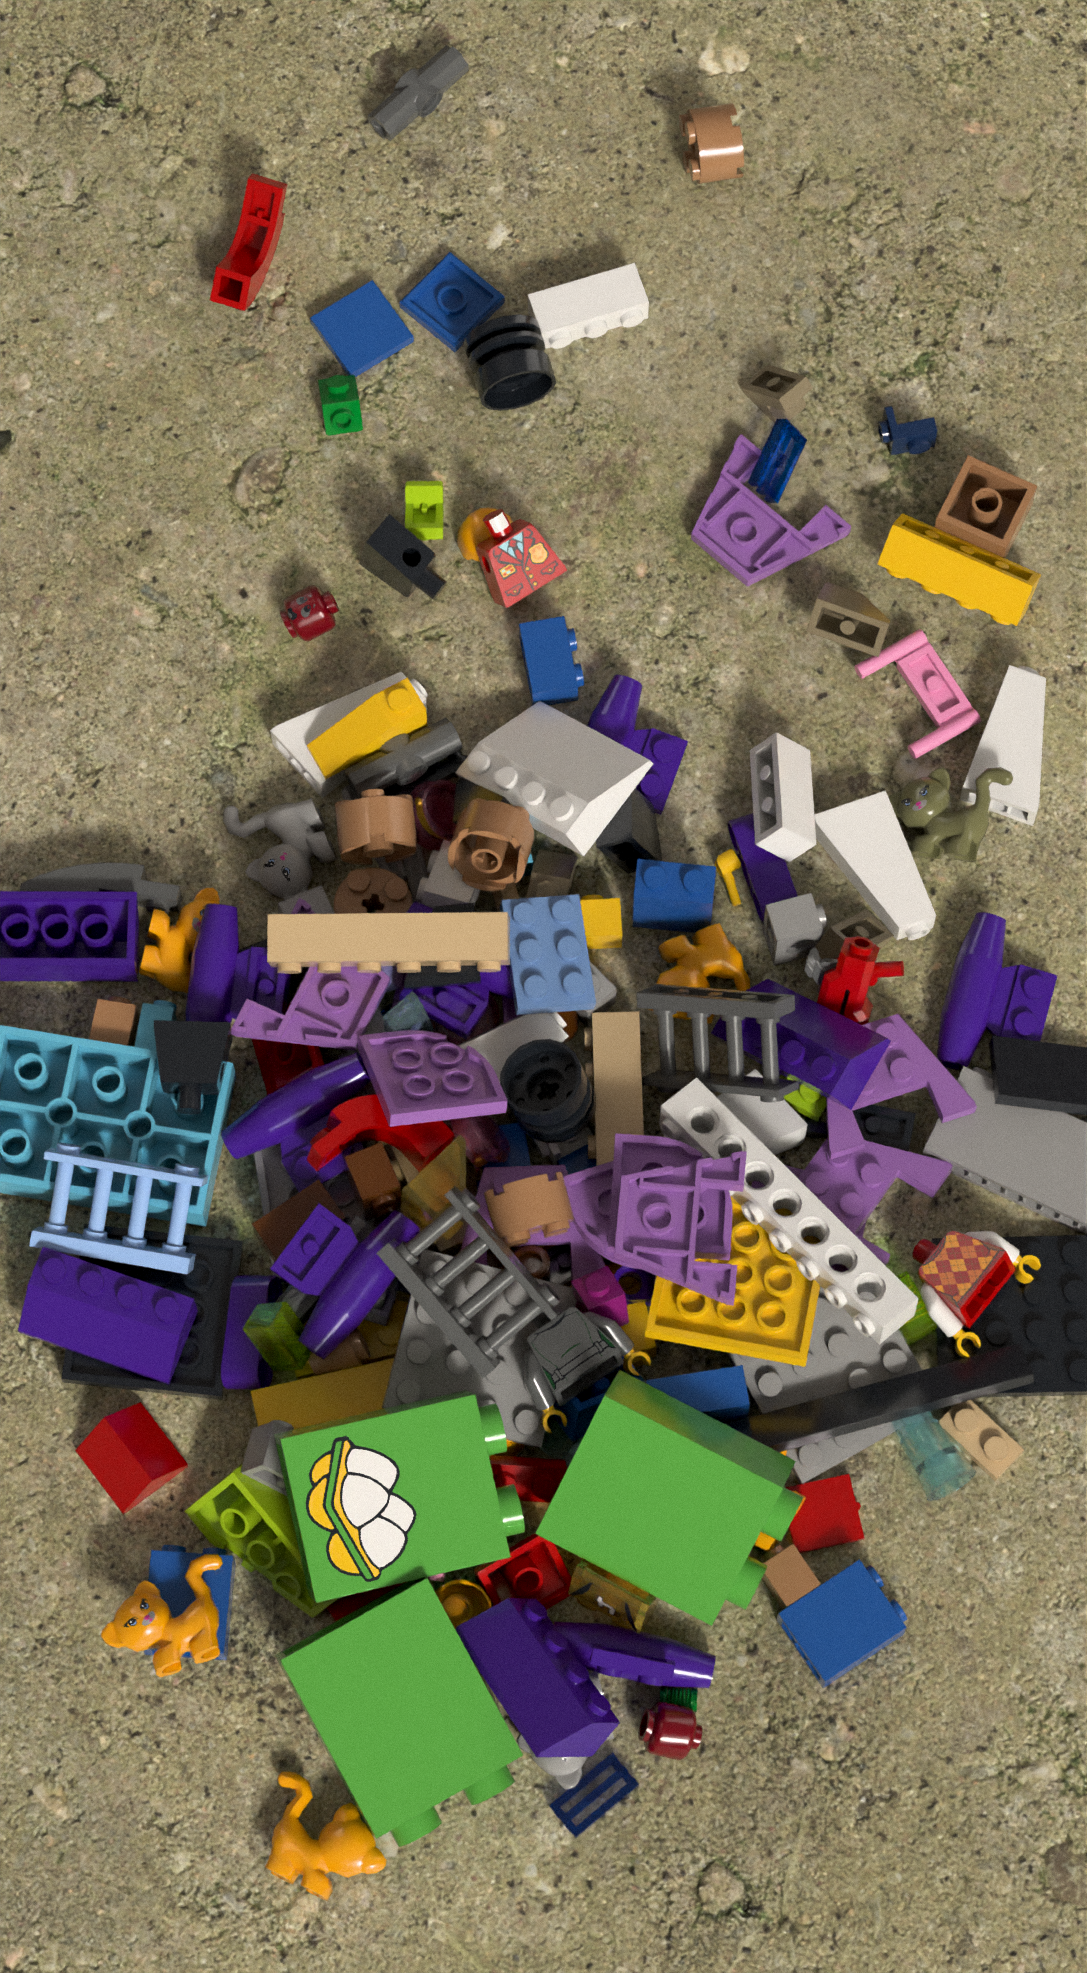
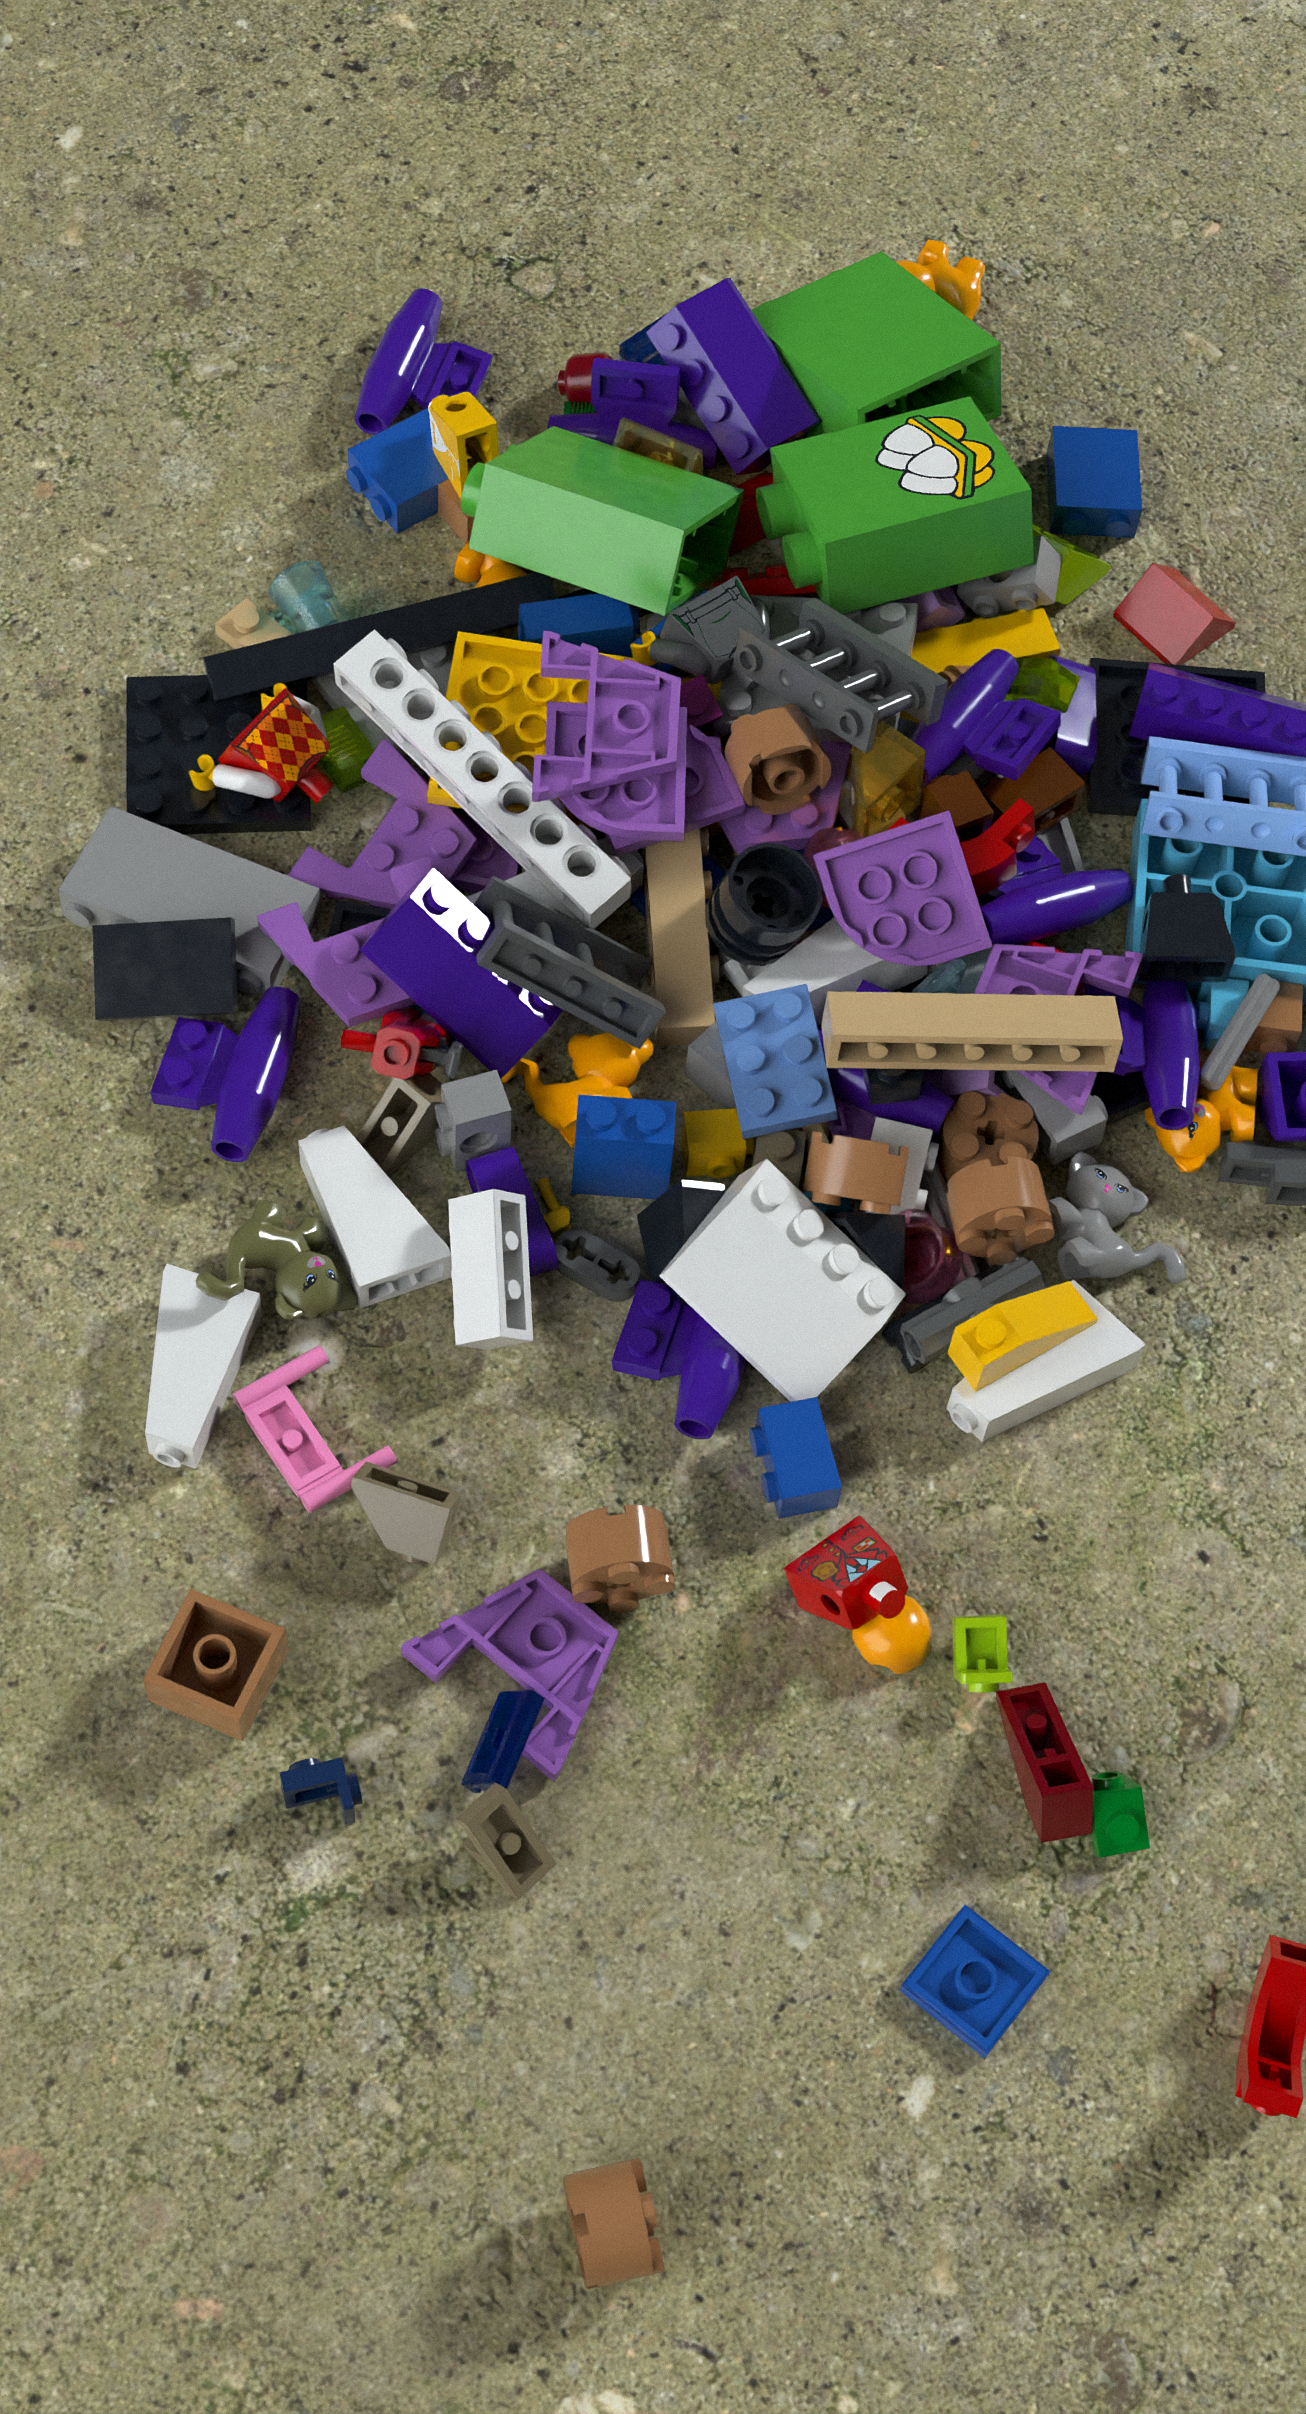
camera: 170 degrees right, 10 degrees down
light orange animal [101,1554,223,1677] -> none
dark red head [280,585,340,642] -> none
blue tile [310,280,414,377] -> none
black torso [359,514,447,600] -> none
dark grey piece [368,45,469,141] -> none
black wheel [463,314,556,411] -> none
white brick [528,263,649,349] -> none
red piece [785,1474,865,1554] -> none
yellow brick [877,513,1041,626] -> none
none -> dark purple plate [355,288,493,435]
none -> yellow torso [428,392,499,499]
none -> dark grey beam [554,1229,640,1302]
none -> medium nougat brick [565,1505,675,1613]
none -> dark red slope [996,1682,1094,1843]
none -> light grey axle [1199,974,1280,1091]

